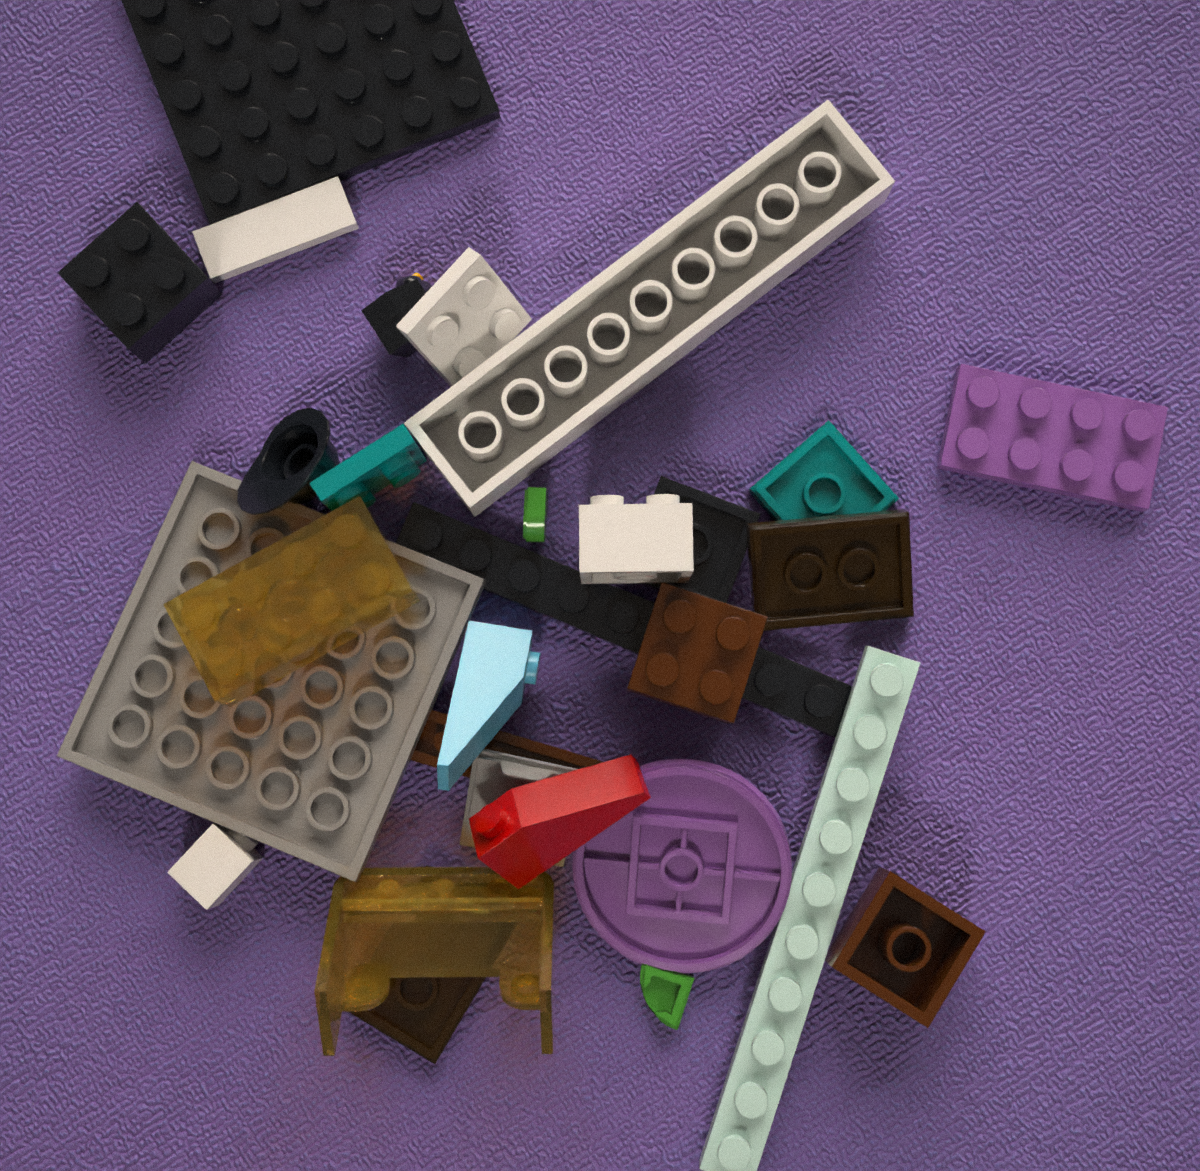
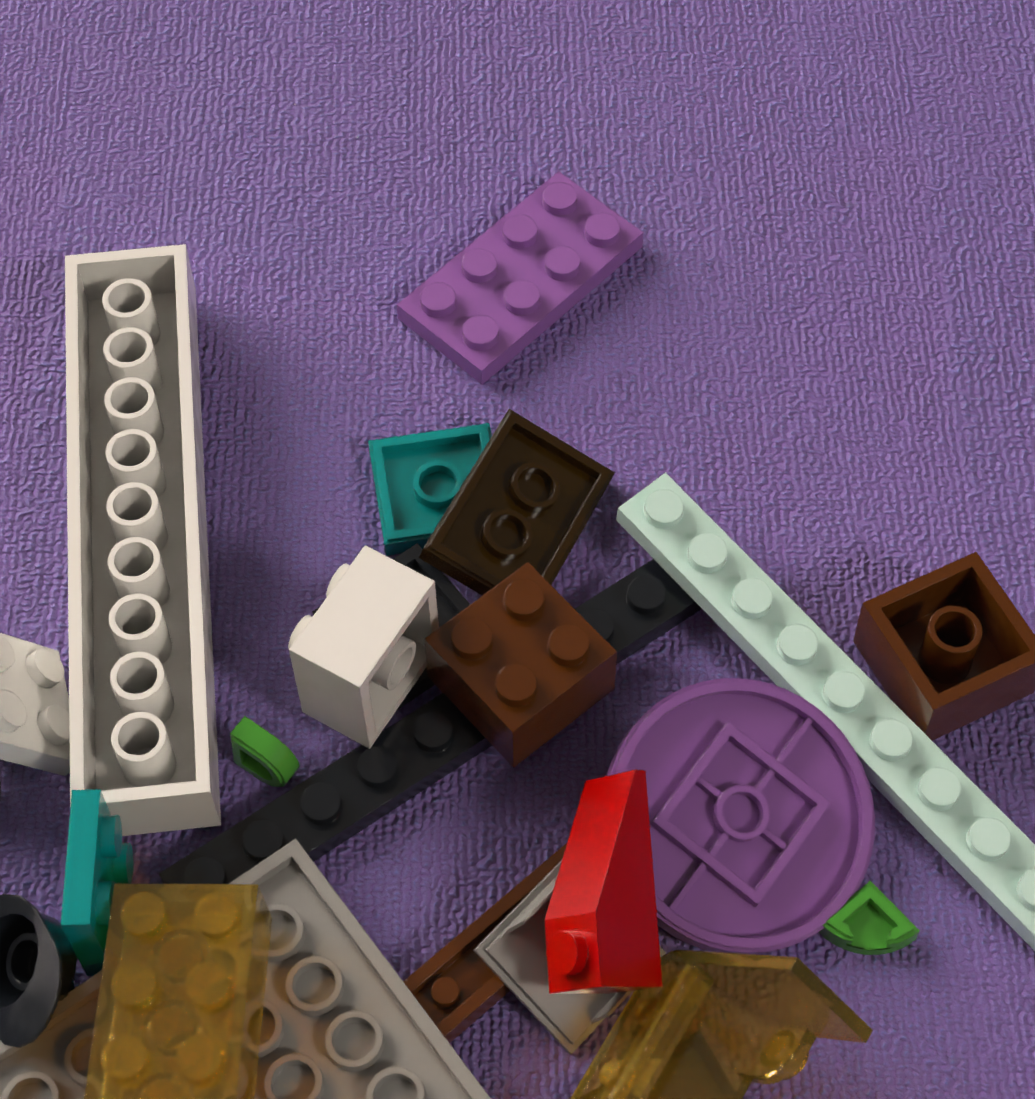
camera: 60 degrees left, 25 degrees down
slope [437,621,541,791] -> none

